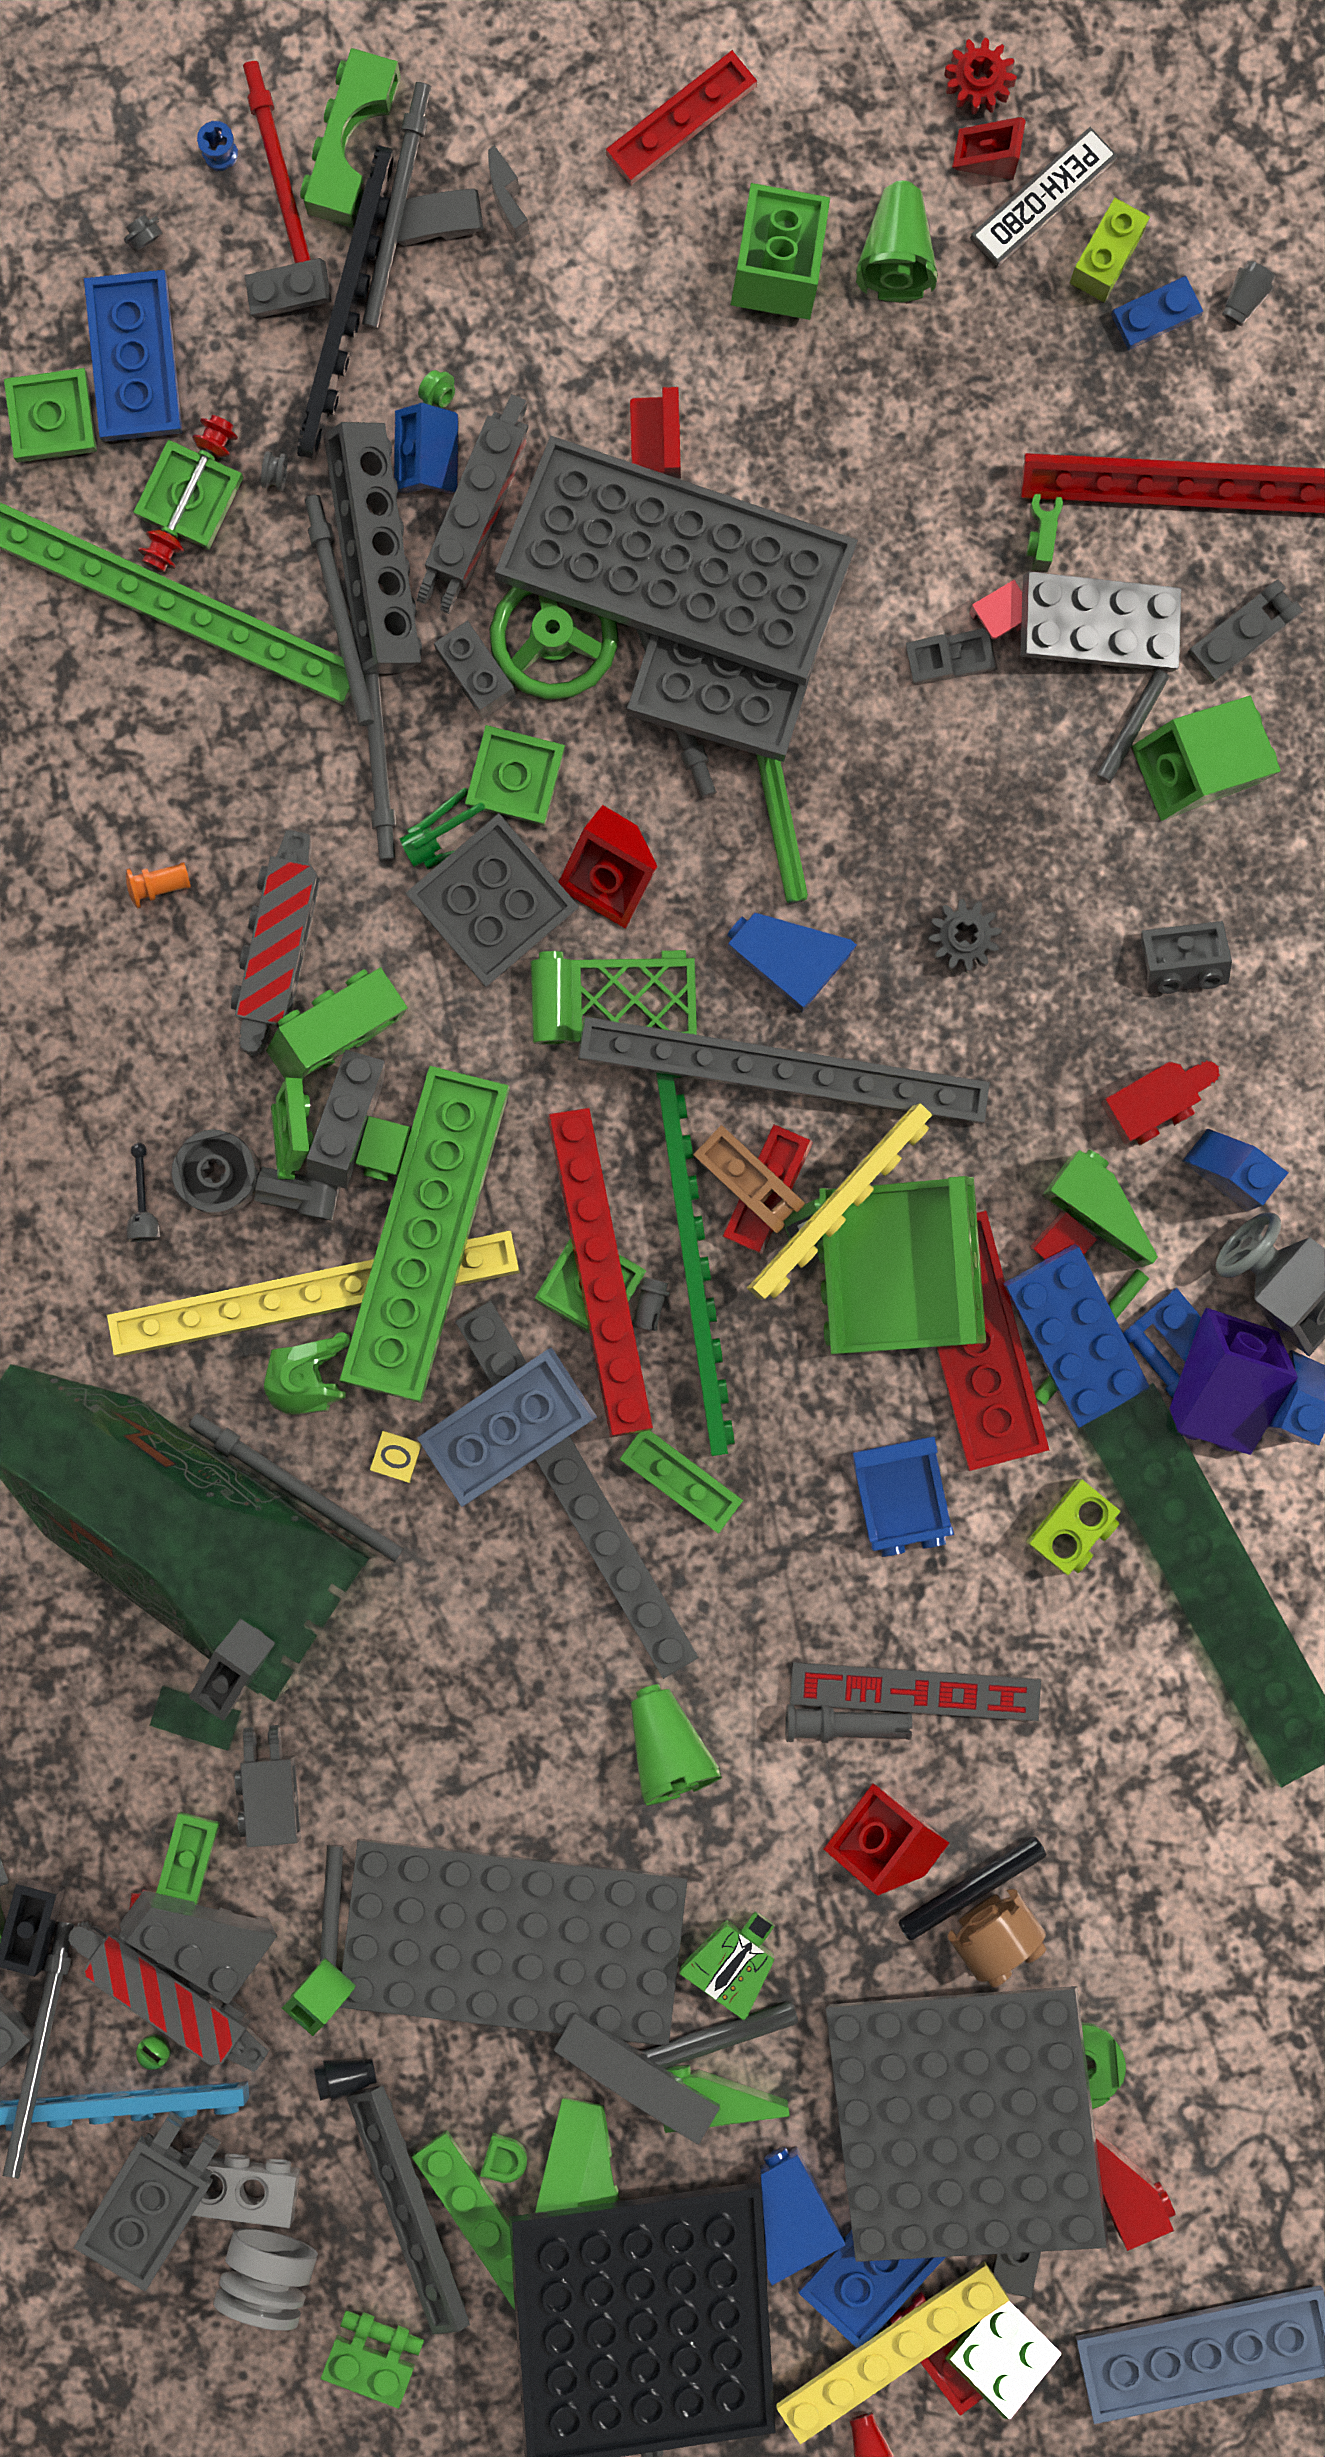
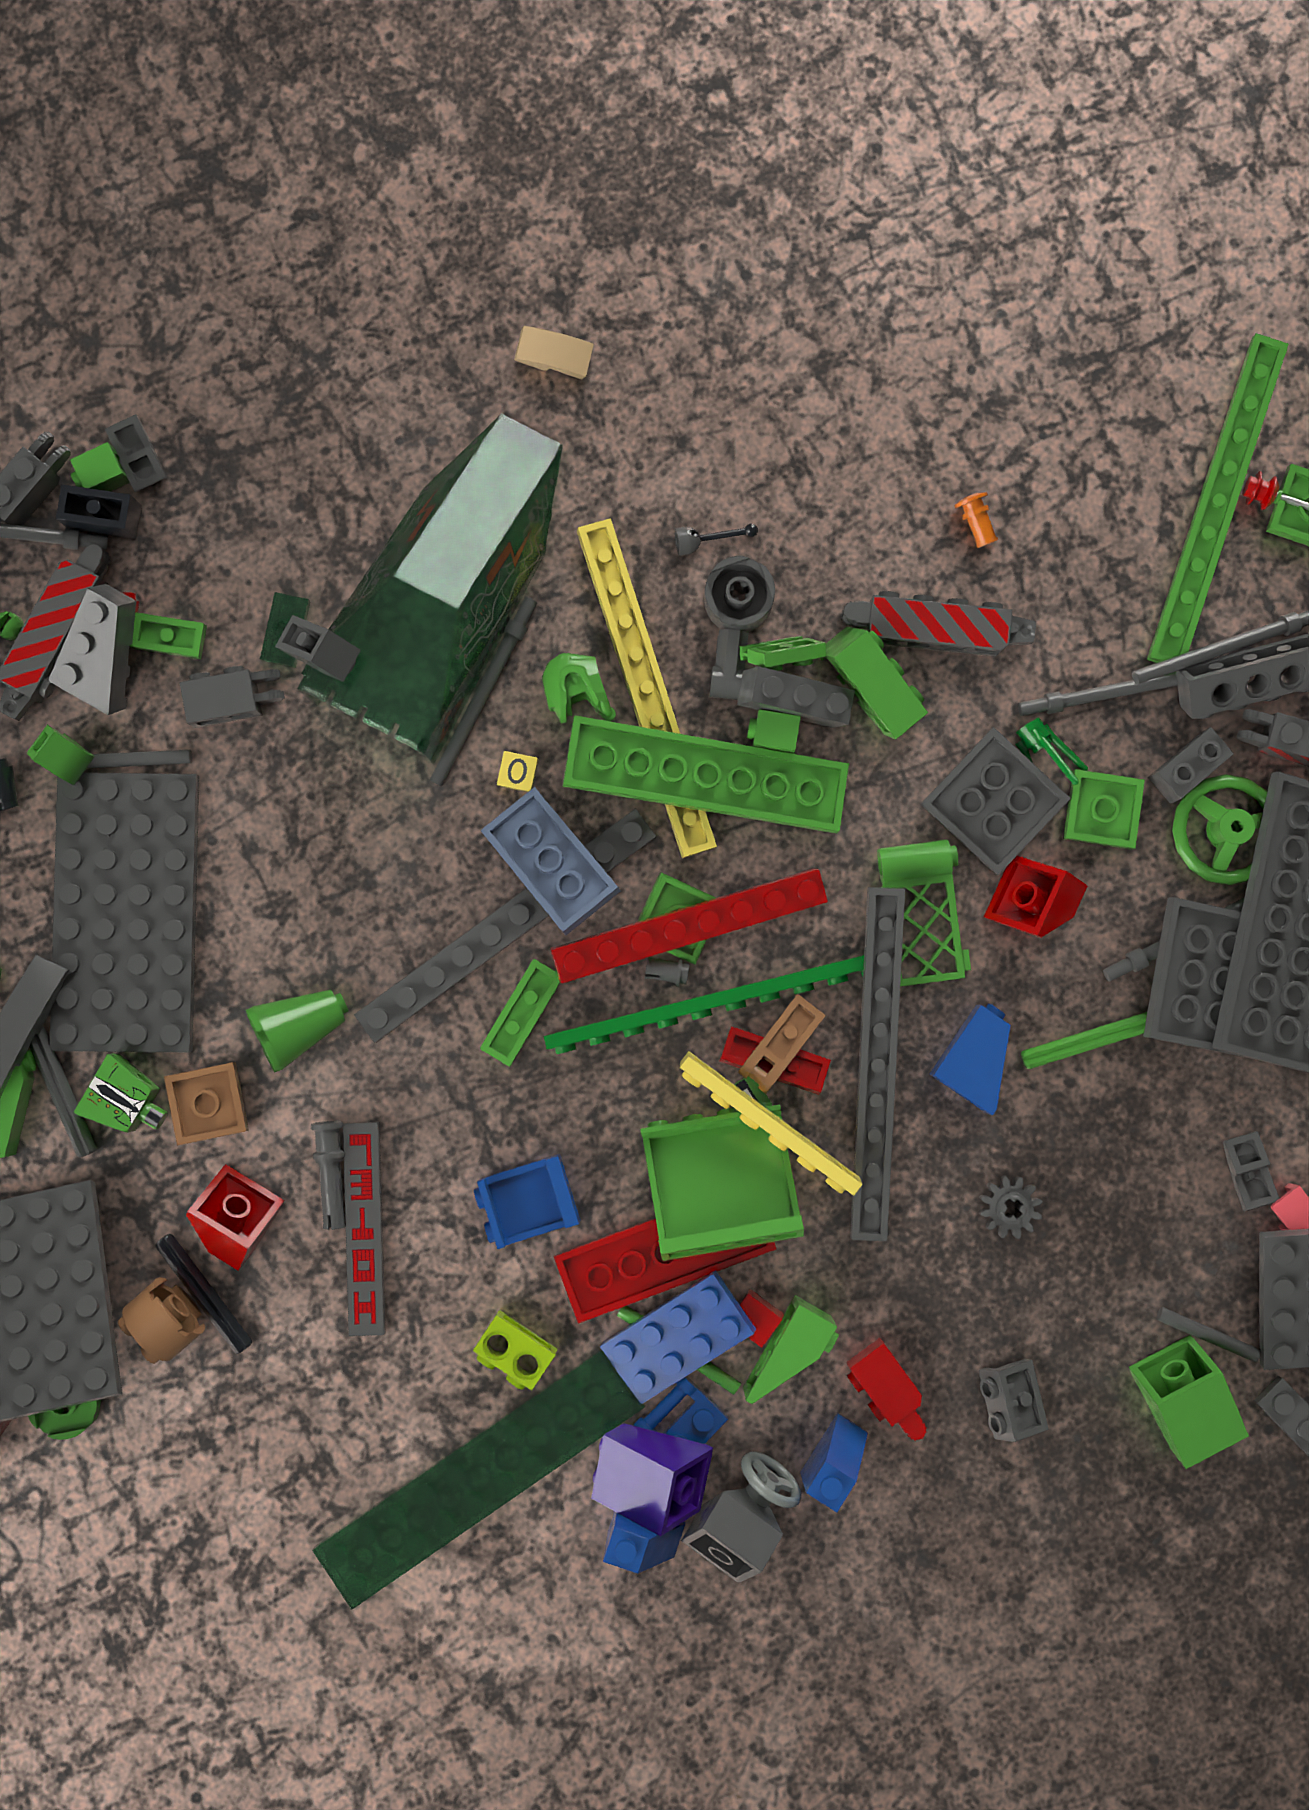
camera: 85 degrees right, 0 degrees up
none -> medium nougat plate [164,1062,249,1146]

